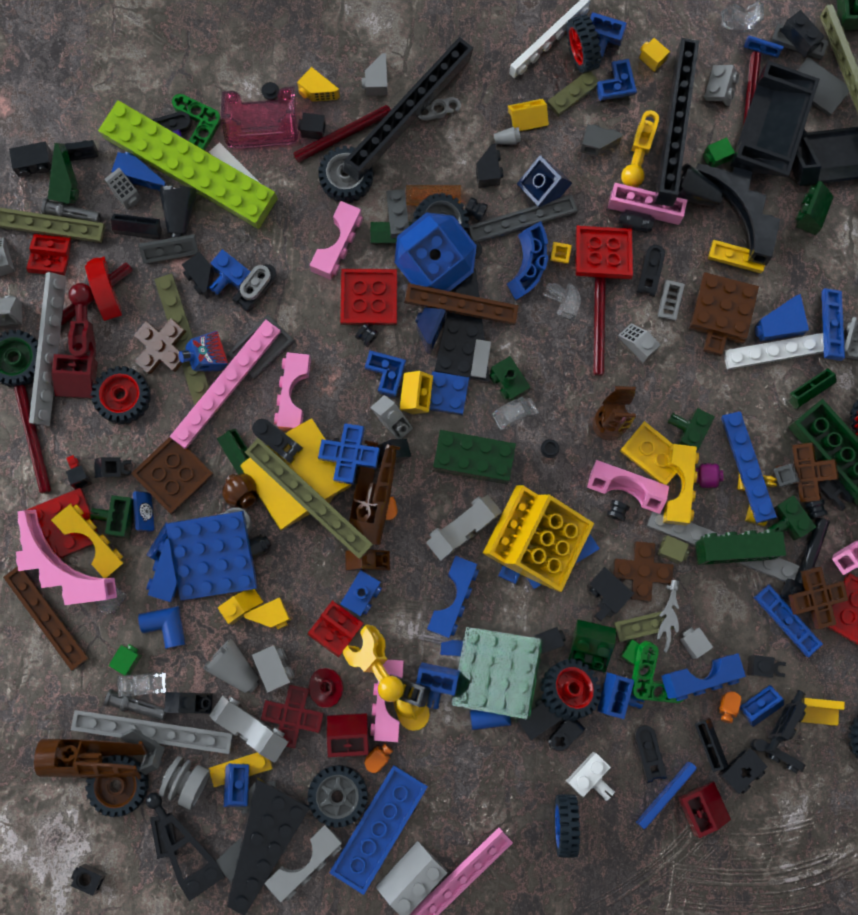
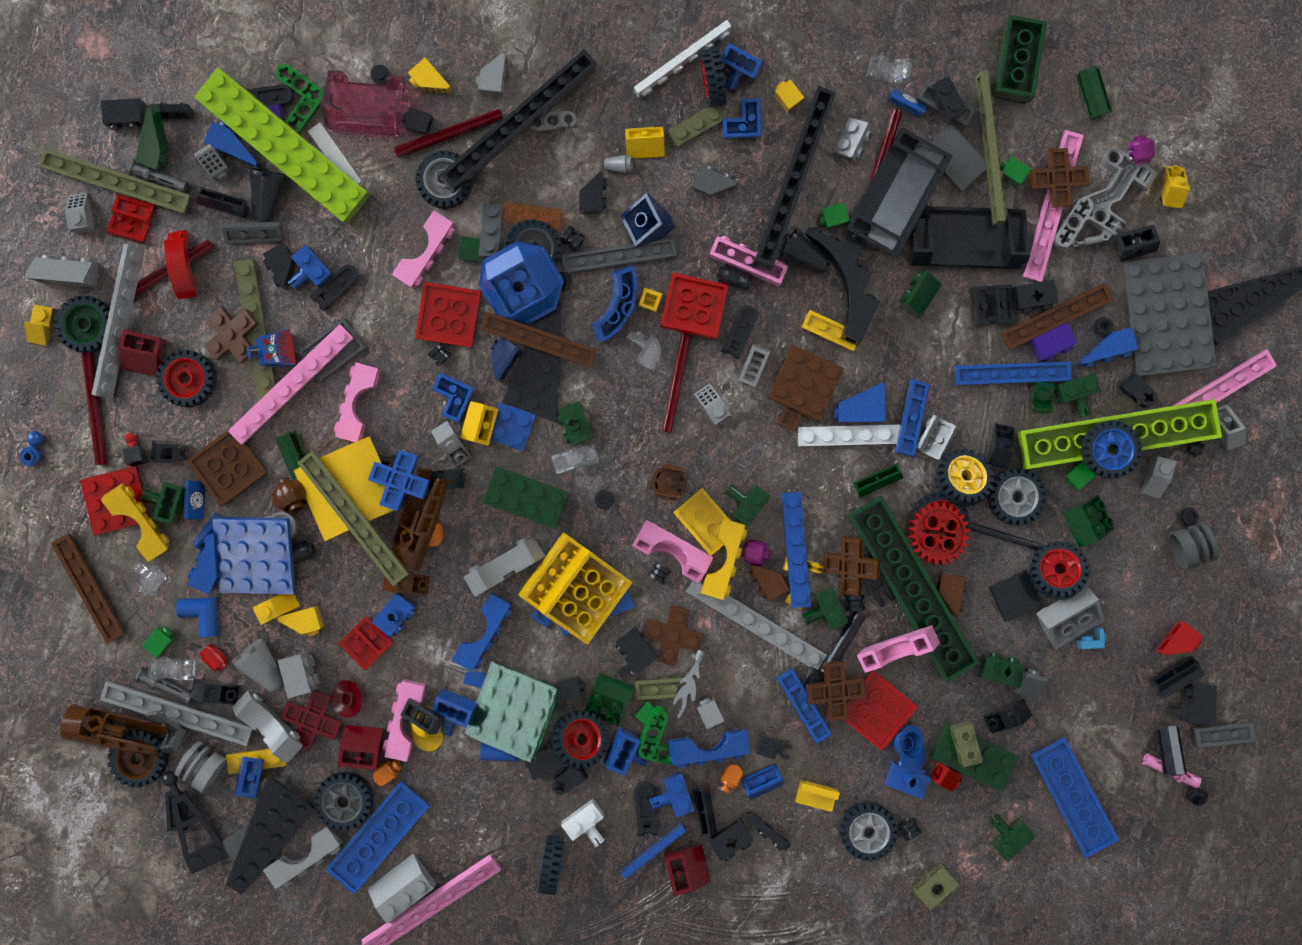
camera: 10 degrees right, 10 degrees up
bright pink arch [16,510,117,605] -> none
dark red piece [68,283,96,359] -> none
black brick [71,864,107,896] -> none
light grey plate [240,265,271,300] -> none
black plate [252,419,303,463] -> none
yellow piece [343,624,404,702] -> none
light grey piece [471,339,491,379] -> none
yellow piece [621,110,659,187] -> none
olive brick [657,535,689,564] -> none
dark green brick [695,529,786,565] -> none
black plate [767,690,807,753] -> none
dark grey tile [773,463,800,487] -> none
none -> red brick [199,644,229,672]
none -> blue brick [649,771,695,818]
none -> reddish brown slope [749,565,790,601]

